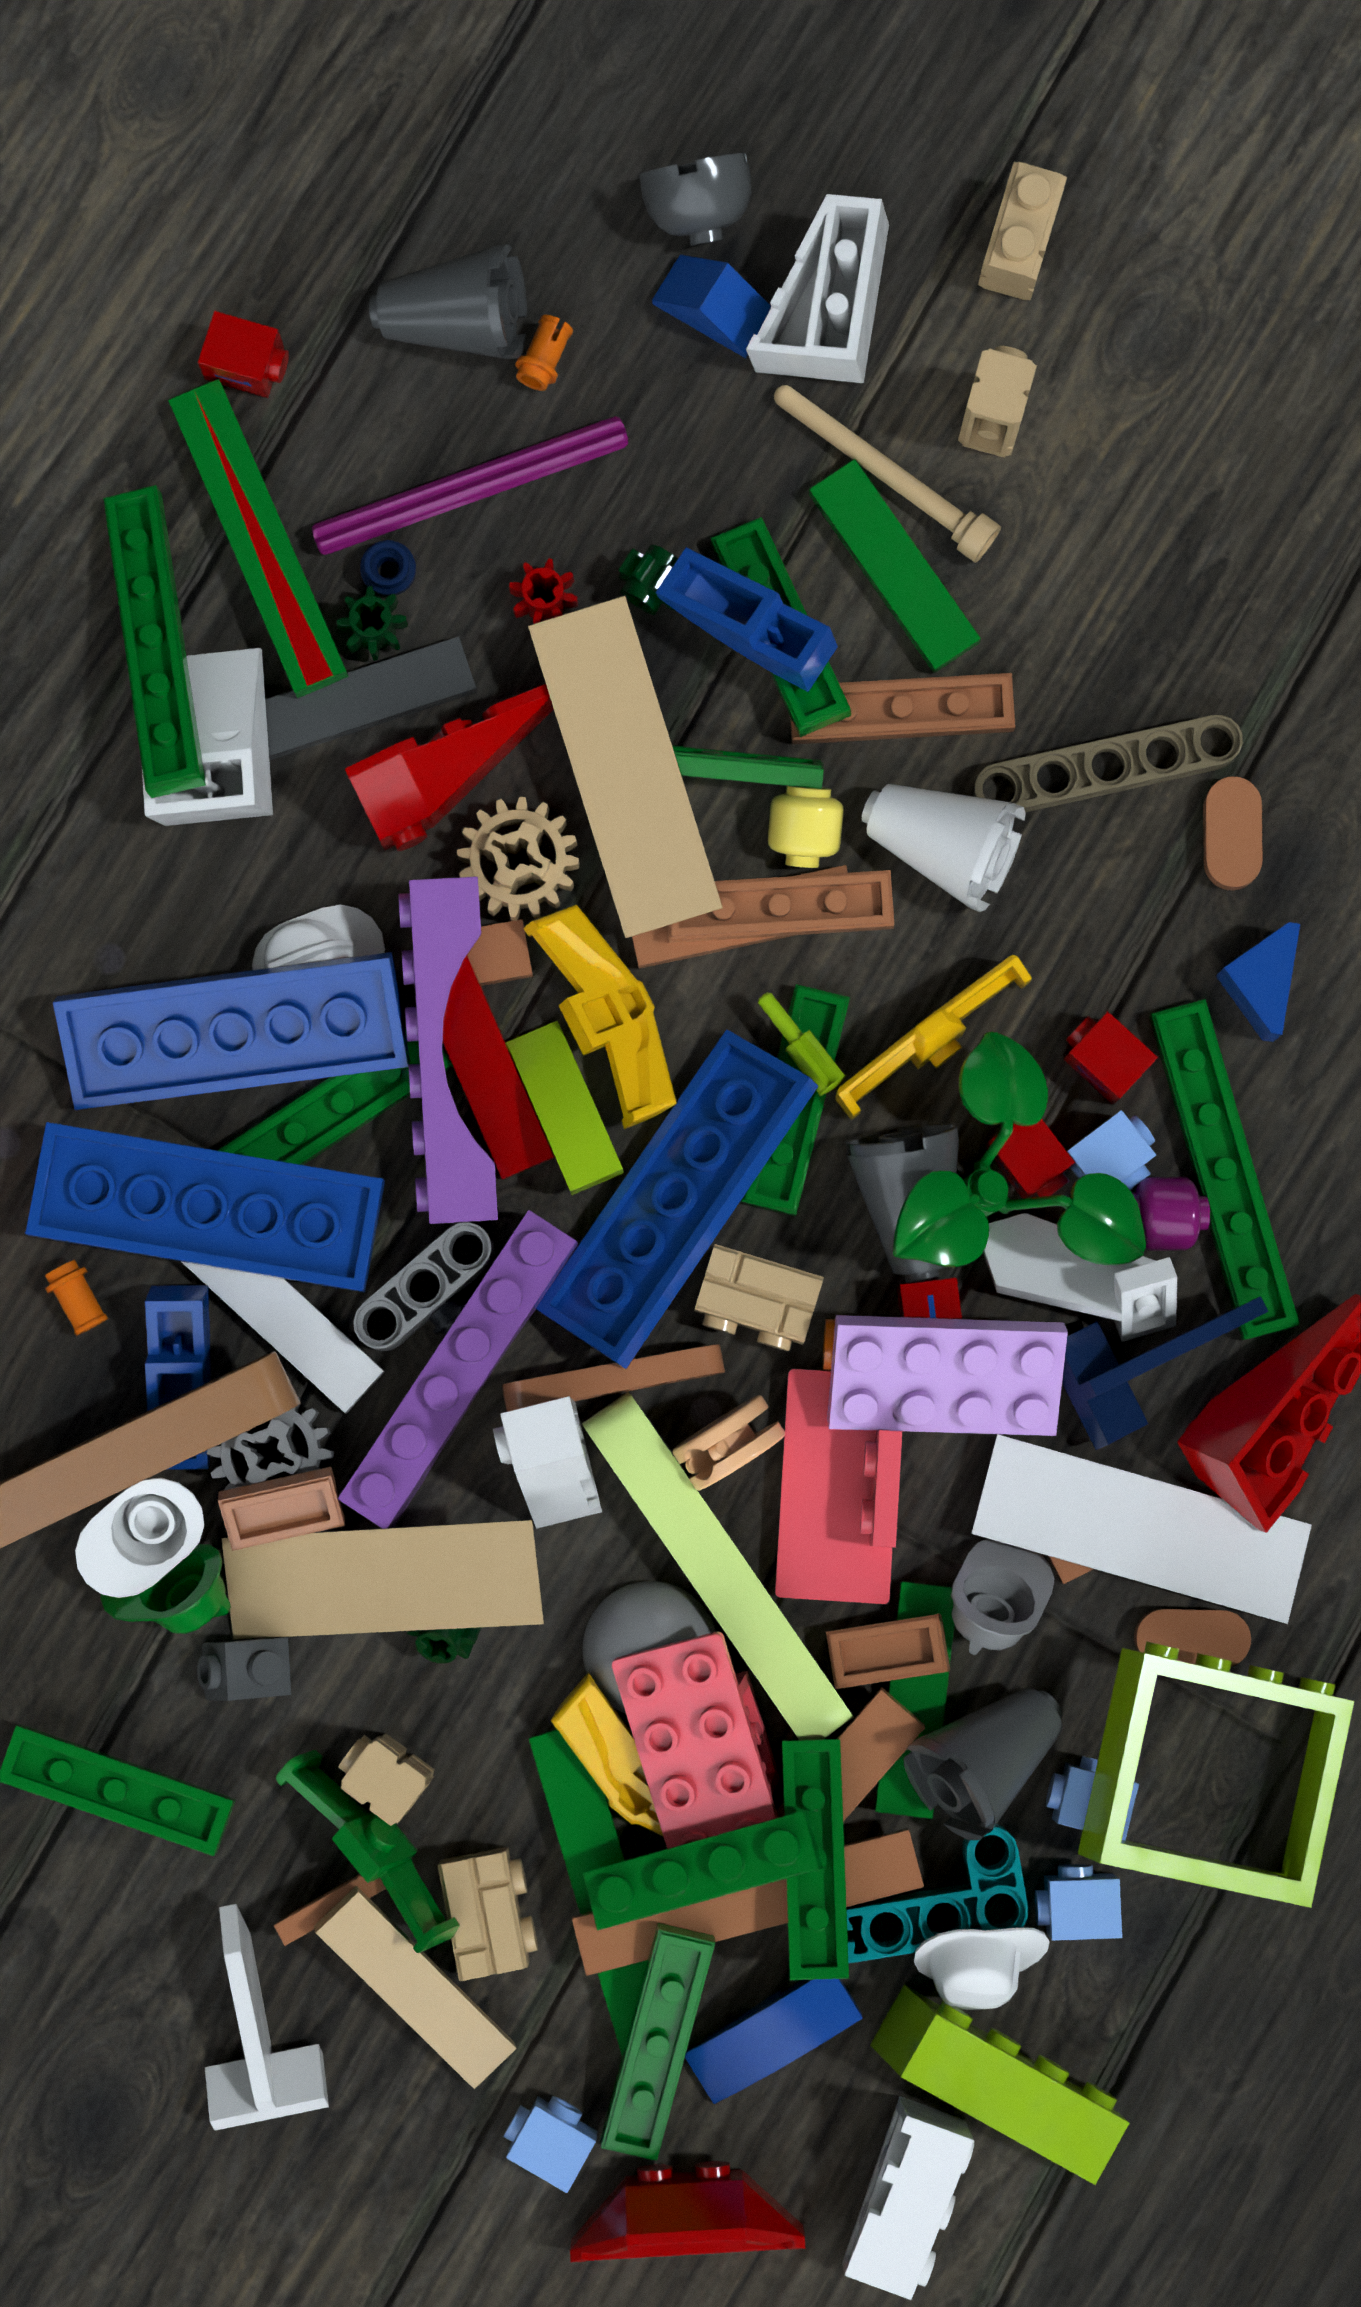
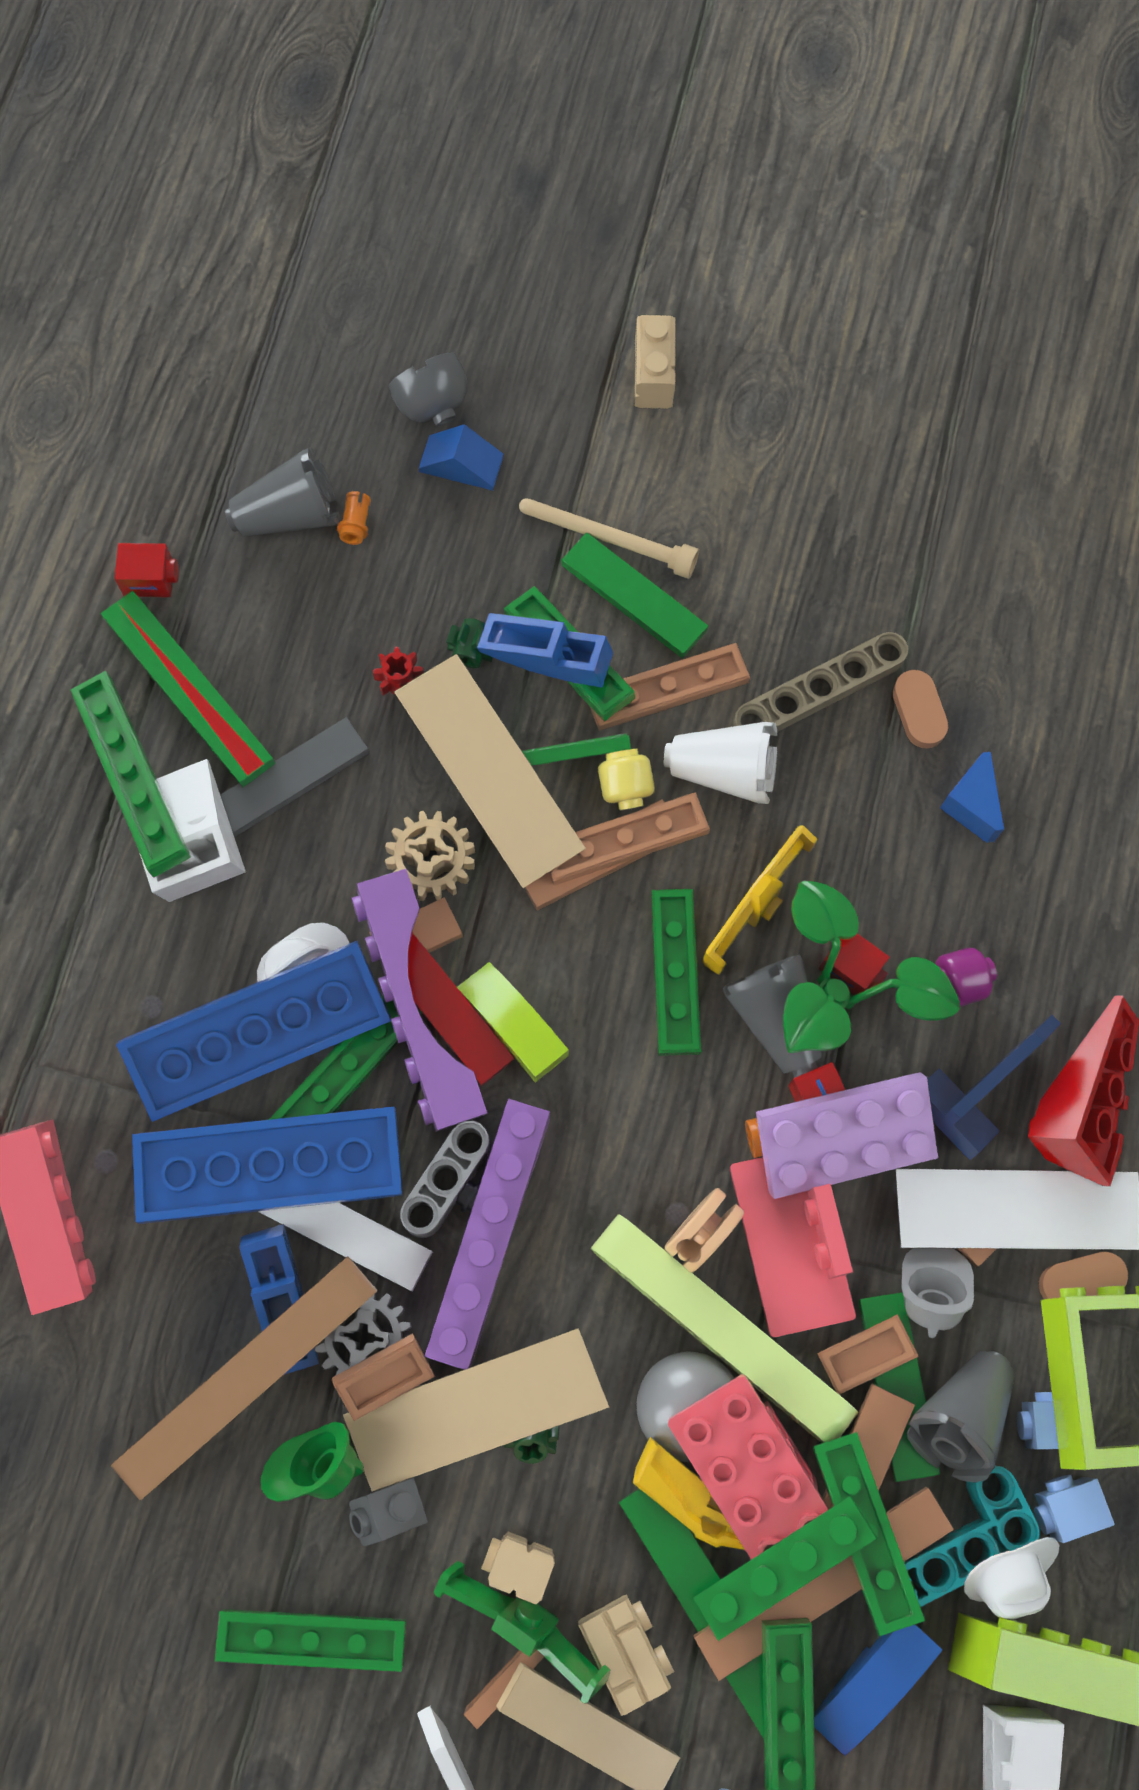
camera: 20 degrees left, 10 degrees down
orange pin [45,1259,108,1336] -> none
white piece [75,1478,205,1598] -> none
magenta axle [312,416,628,555] -> none
dark green gear [337,586,408,661] -> none
red wedge [345,684,554,851] -> none
dark blue plate [360,540,416,597] -> none
white wedge [493,1396,602,1529] -> none
nougat beam [502,1344,725,1412] -> none
yellow plate [523,905,677,1129] -> none
blue plate [536,1029,818,1369] -> none
tan brick [694,1244,824,1351] -> none
white wedge [746,194,889,383] -> none
lime axle [758,992,846,1096] -> none
tan brick [958,346,1037,458] -> none
white piece [983,1213,1177,1342] -> none
red brick [1064,1011,1158,1105] -> none
light blue brick [1067,1110,1156,1190] -> none
green tile [1149,999,1300,1341] -> none

